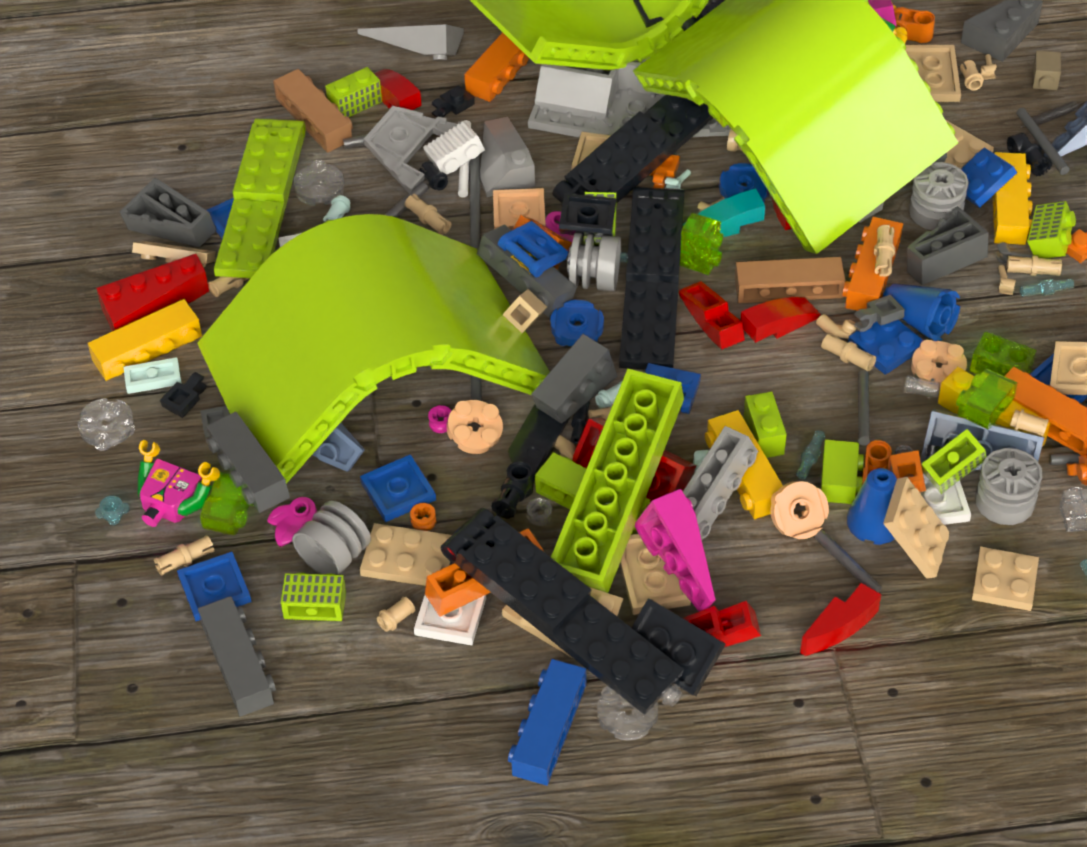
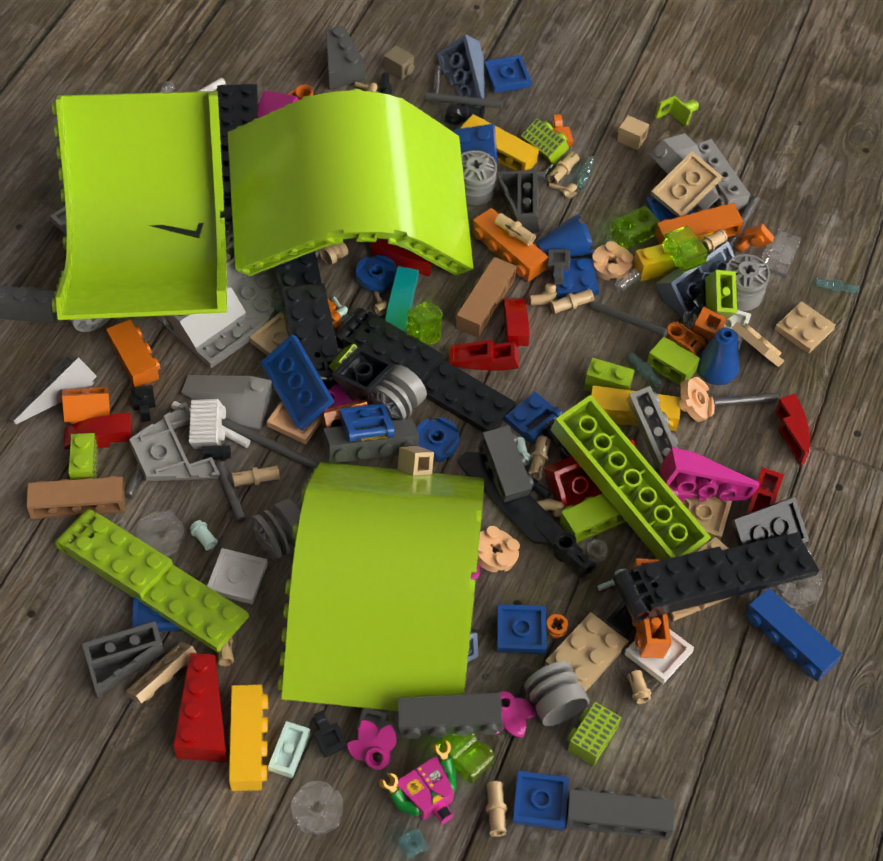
camera: 65 degrees left, 5 degrees up
none -> orange brick [62,386,110,424]
none -> blue plate [260,334,334,431]
none -> dark pink plate [347,720,396,770]
none -> black bar [380,72,392,95]

